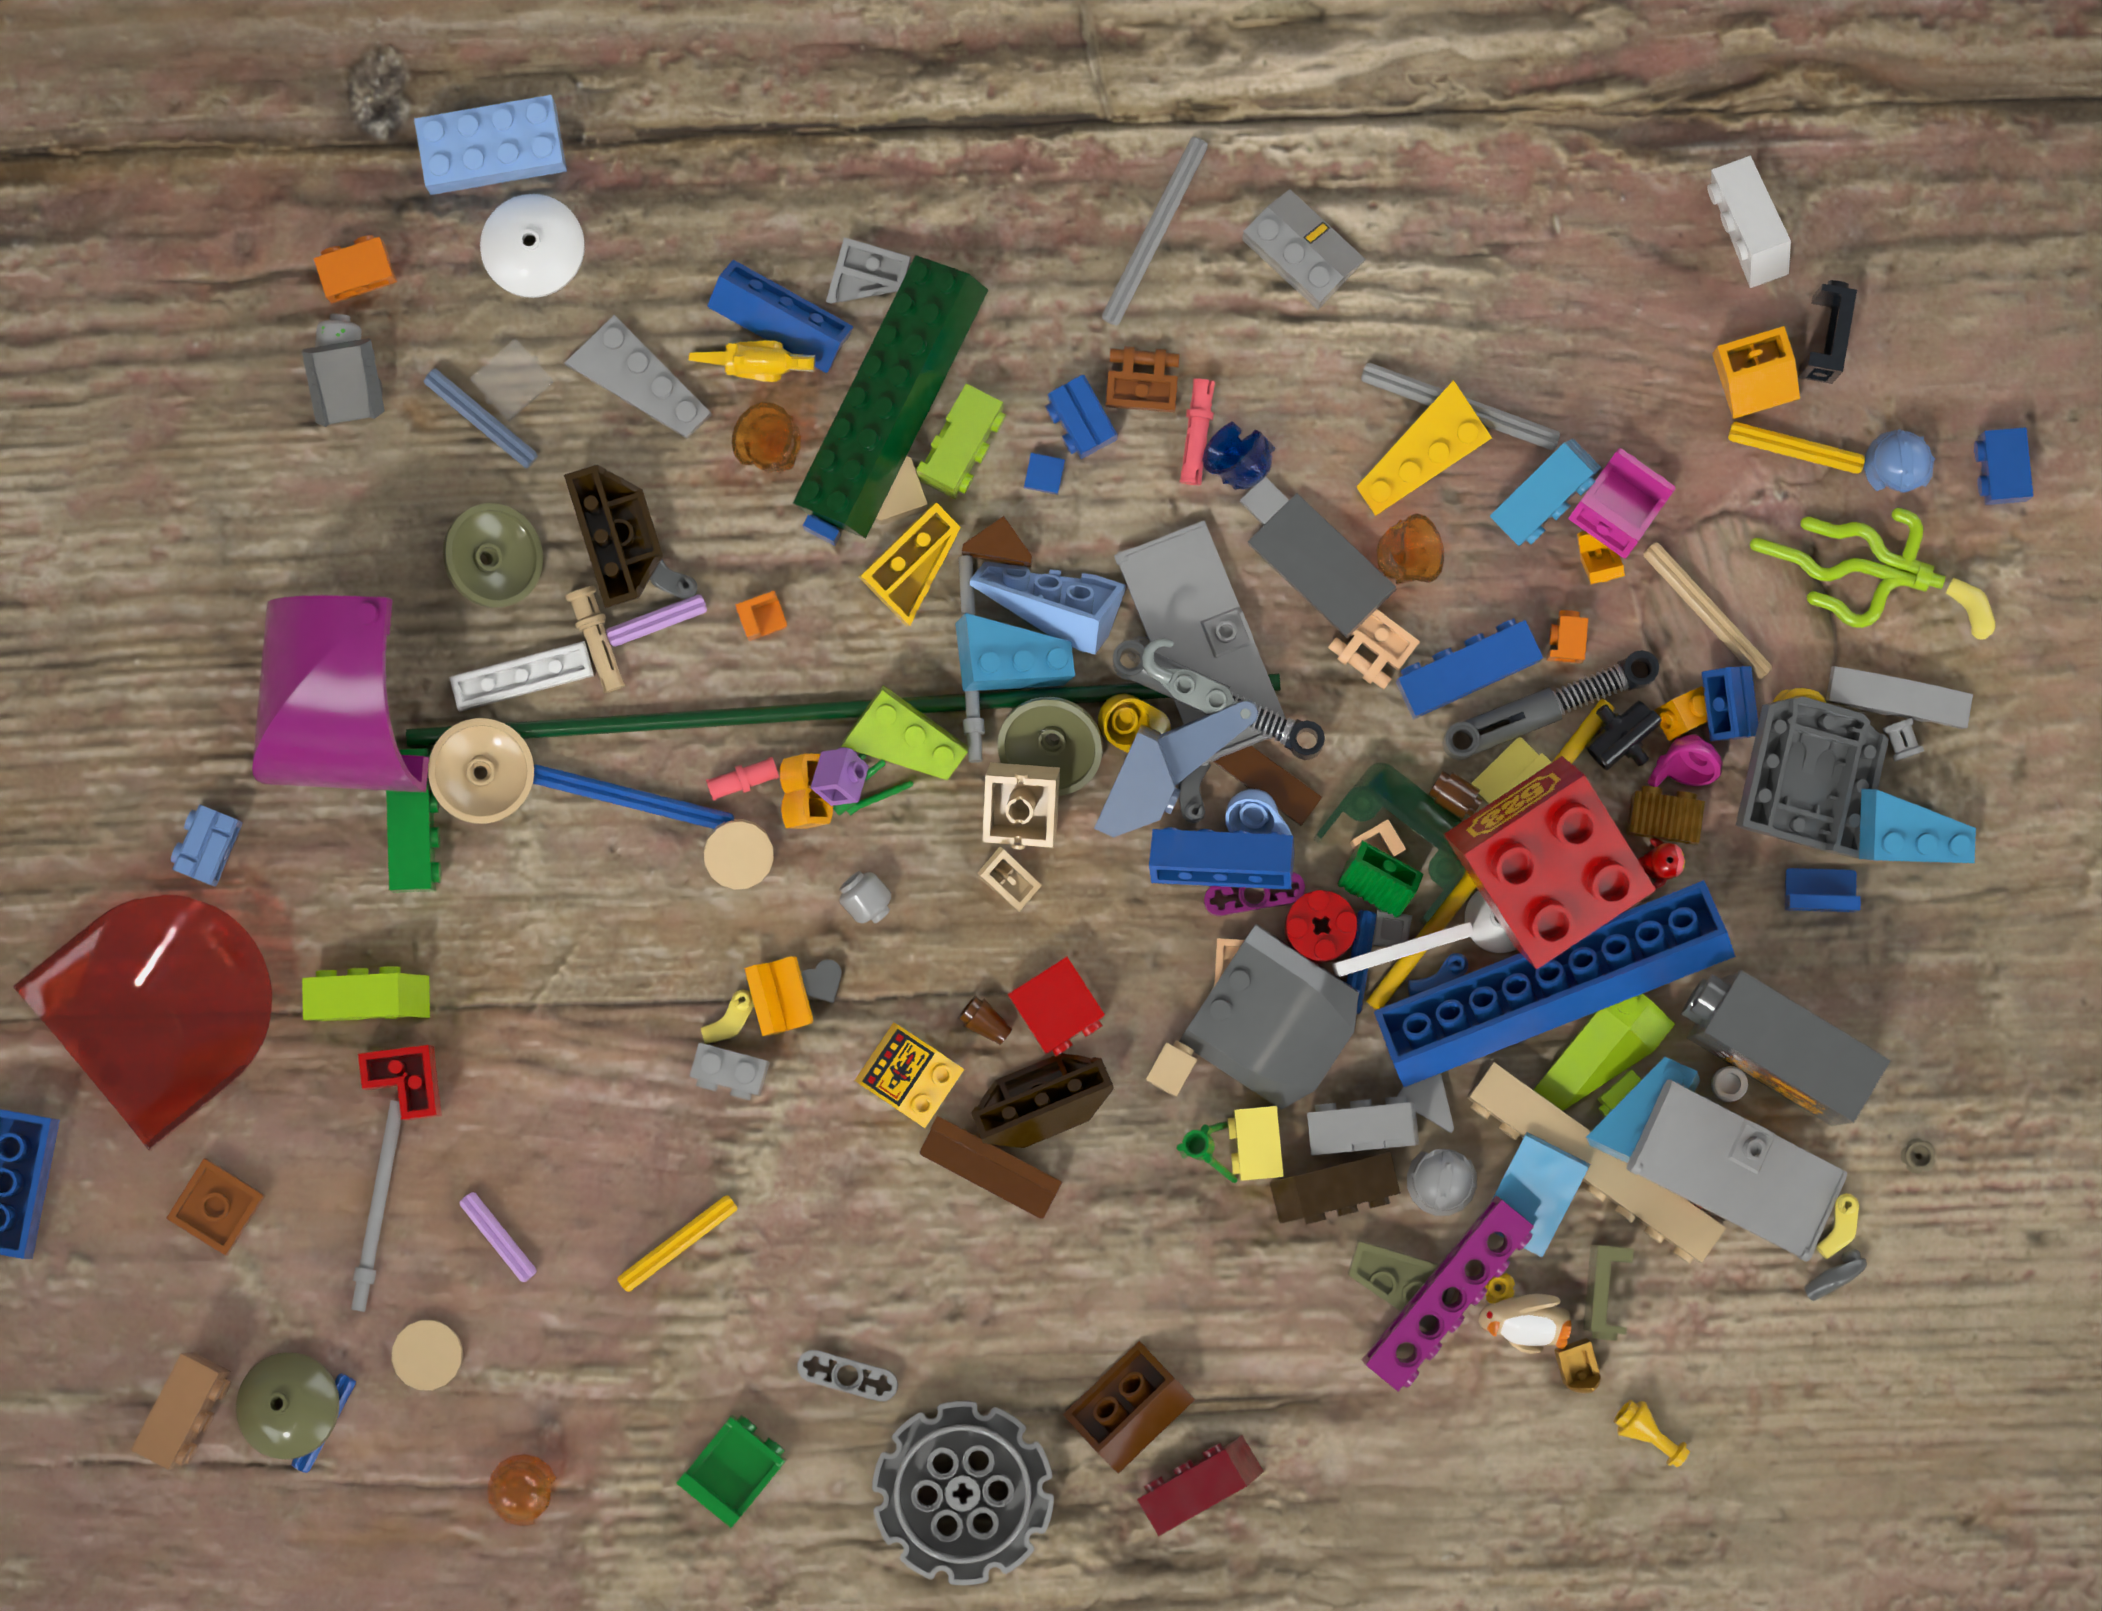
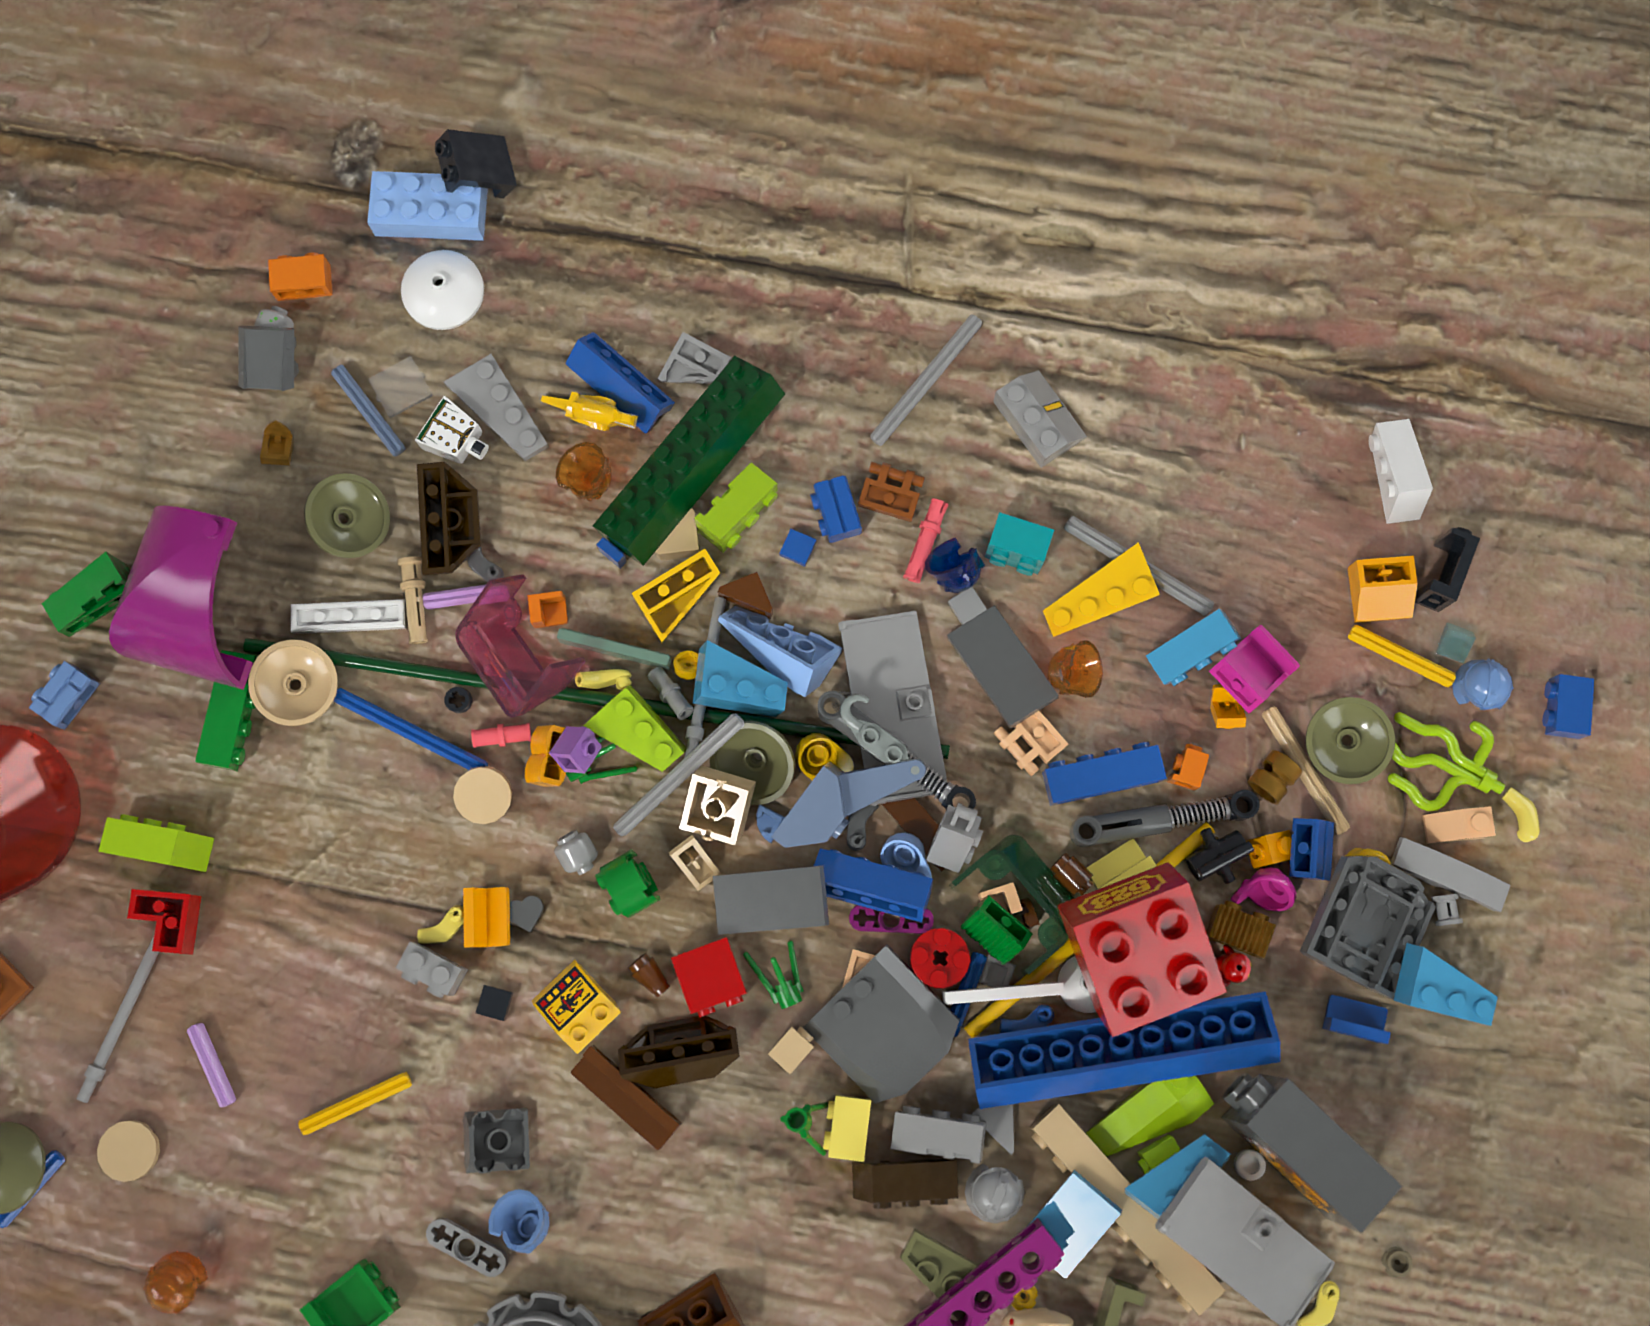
camera: 10 degrees right, 5 degrees down
none -> green wedge [41,551,130,637]
none -> pearl gold plate [260,420,294,466]
none -> white torso [415,396,489,464]
none -> black panel [435,129,517,199]
none -> black bush [444,687,473,713]
none -> clear pink windscreen [455,574,586,718]
none -> dark grey slope [463,1108,530,1174]
none -> black tile [475,985,514,1021]
none -> medium blue helmet [488,1189,550,1254]
none -> sand green tile [557,628,672,671]
none -> light yellow arm [575,669,632,690]
none -> green brick [595,849,661,918]
none -> light grey axle [613,713,745,837]
none -> light grey pin [647,666,694,720]
none -> yellow tile [673,650,698,680]
none -> dark grey tile [713,865,829,935]
none -> green plant [743,940,804,1009]
none -> medium blue tile [756,805,785,844]
none -> light grey brick [926,803,983,873]
none -> teal brick [984,512,1054,576]
none -> reddish brown tile [1020,898,1040,928]
none -> pearl gold wheel [1247,750,1302,805]
none -> olive dish [1305,697,1395,784]
none -> light nougat slope [1422,806,1496,844]
none -> clear light blue slope [1436,623,1476,663]

